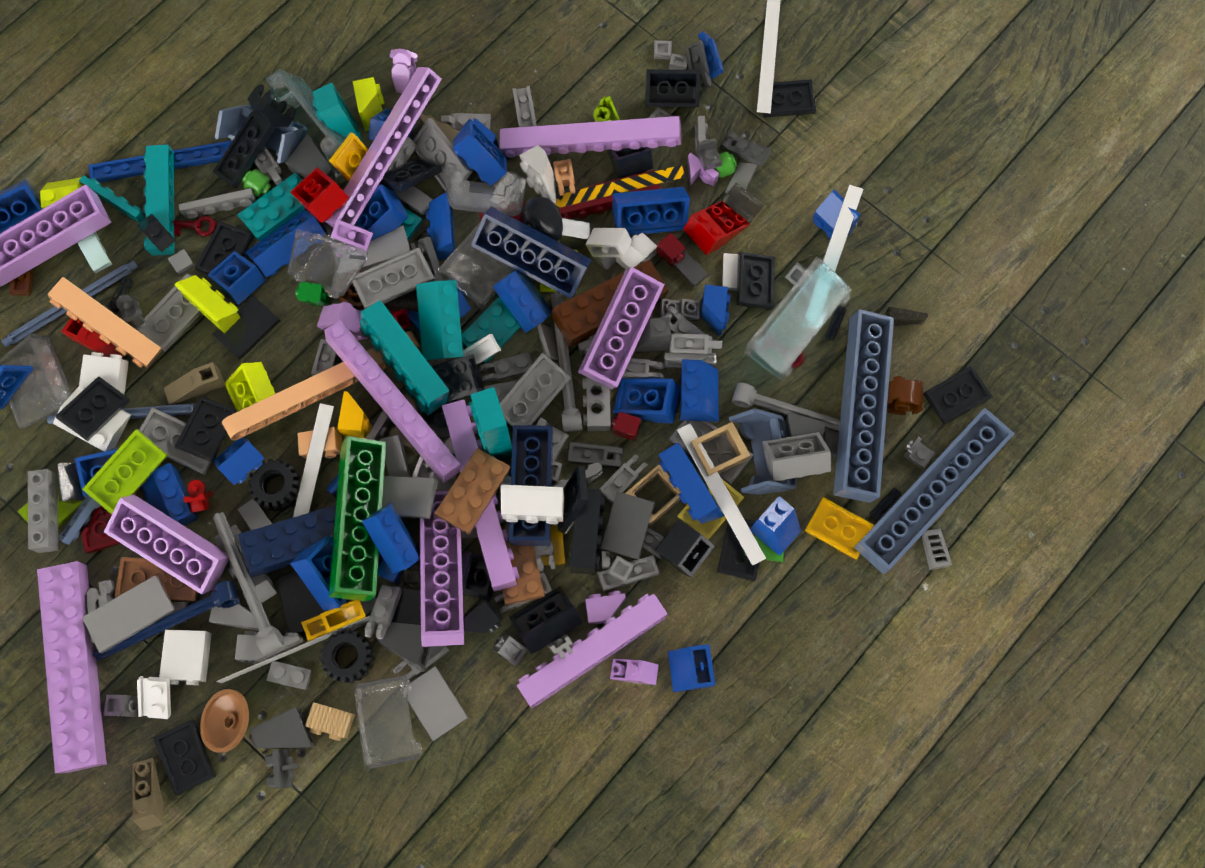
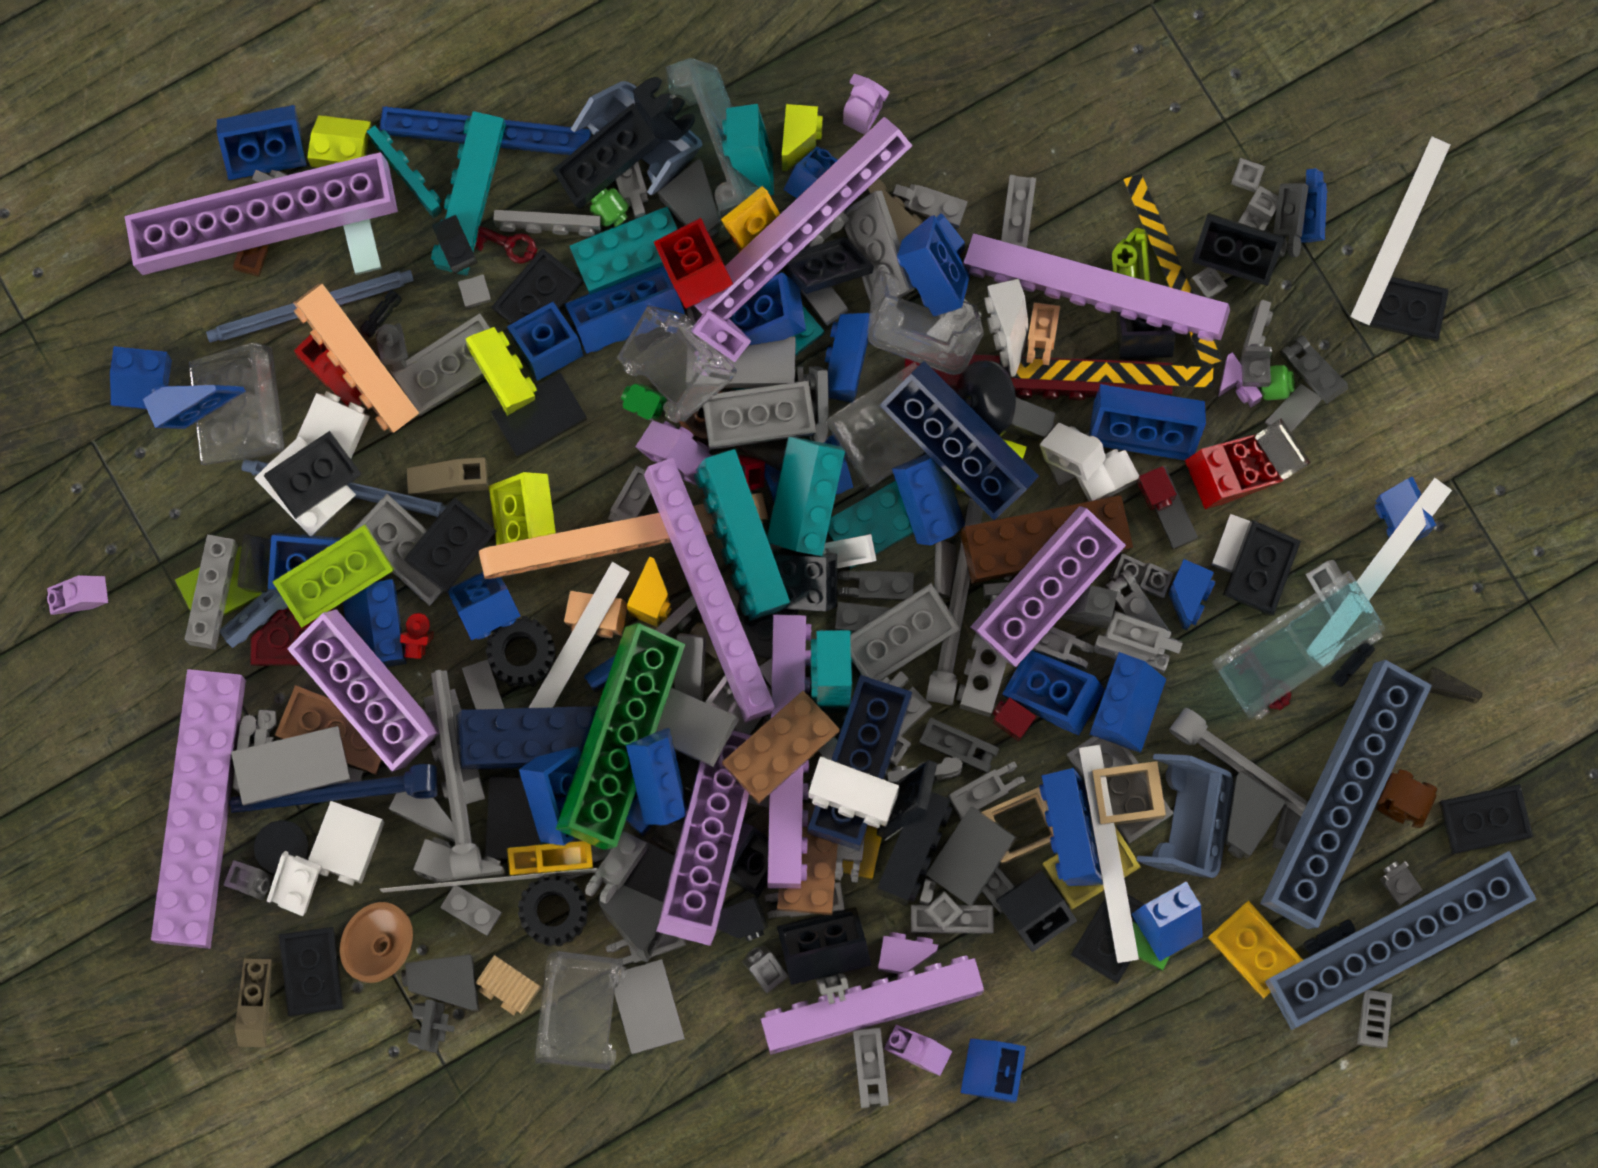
camera: 20 degrees right, 5 degrees up
light grey slope [762,432,831,481] -> none
none -> black tile [254,820,309,874]
none -> light grey plate [853,1028,889,1108]
none -> sticker [1123,174,1222,366]

